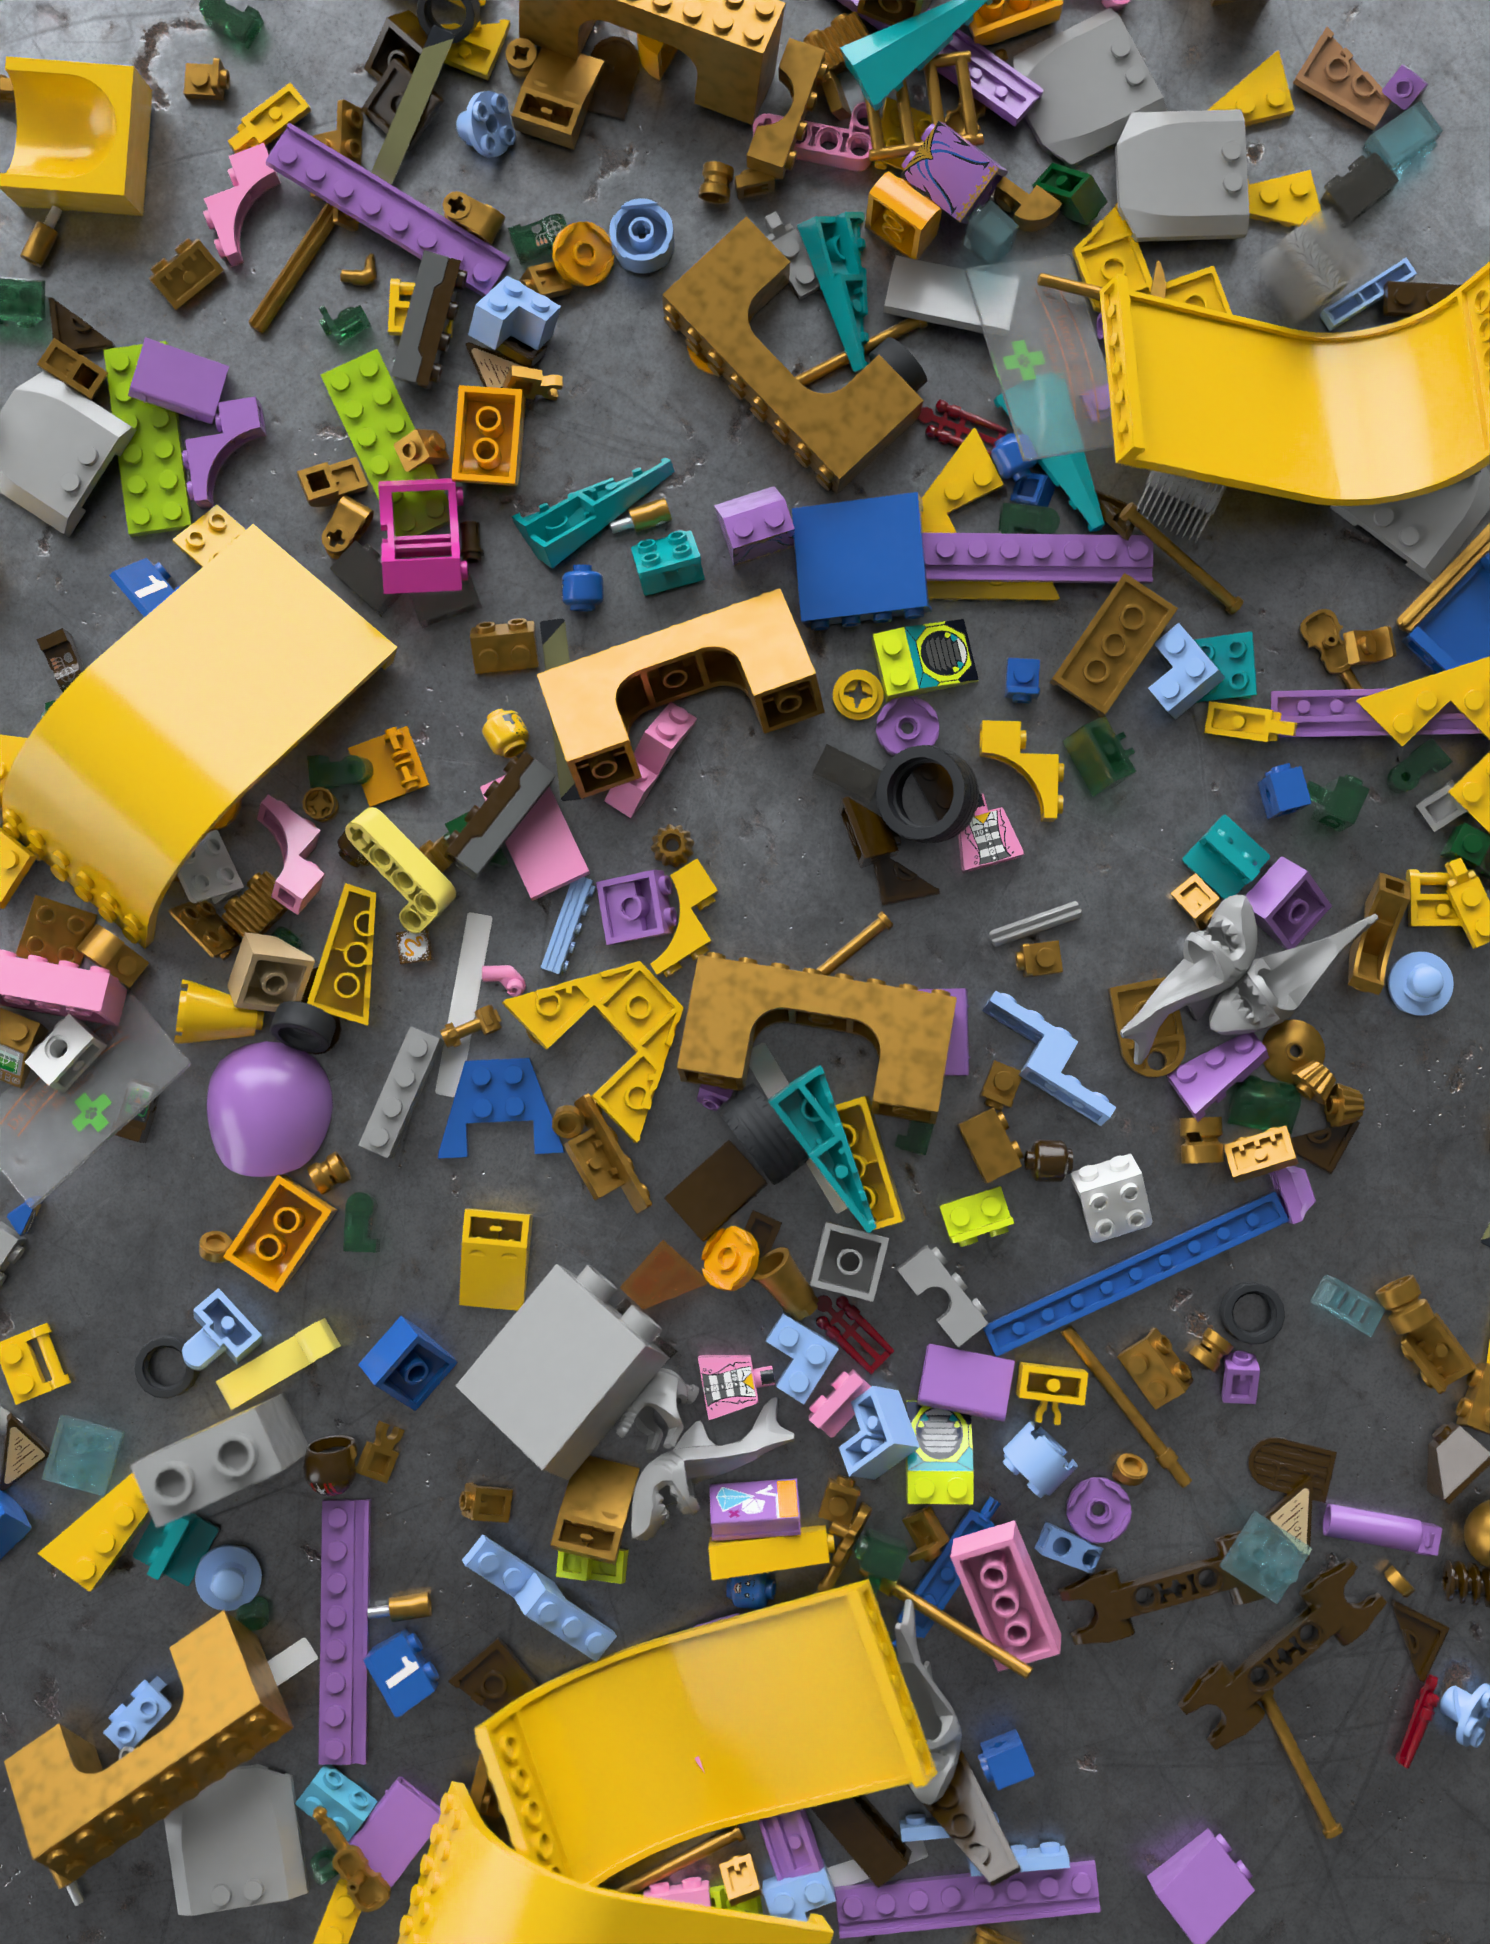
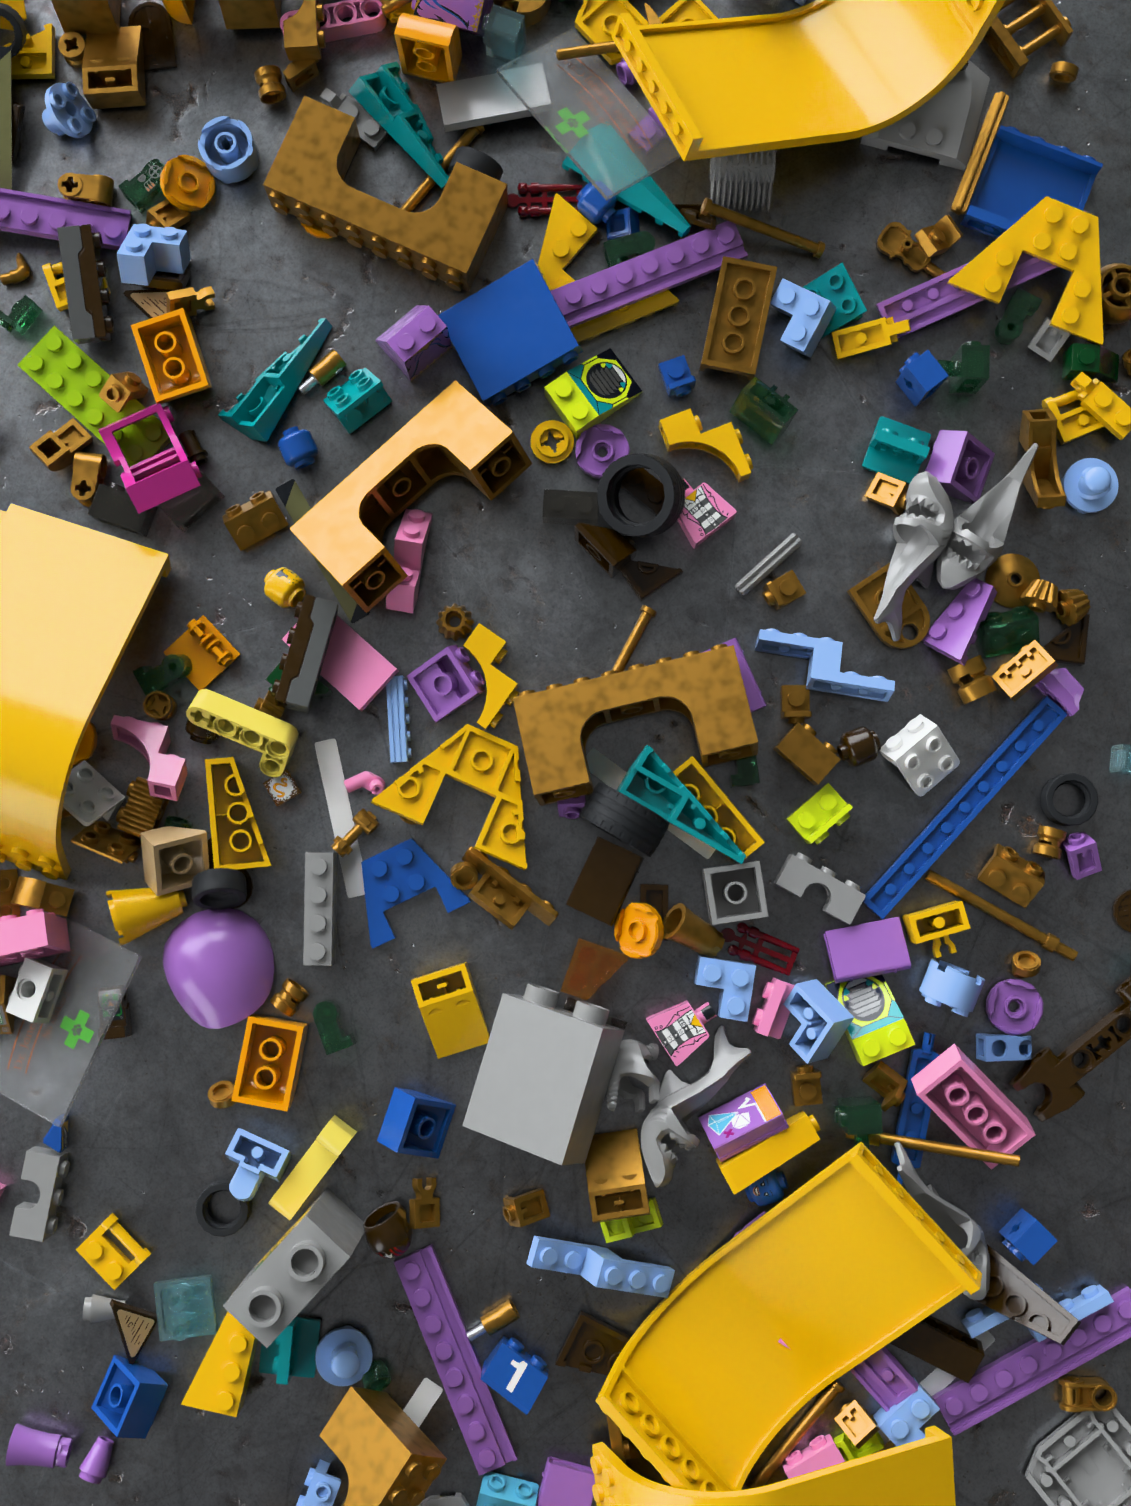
camera: 25 degrees left, 0 degrees up
pearl gold piece [813,1502,872,1595] -> none

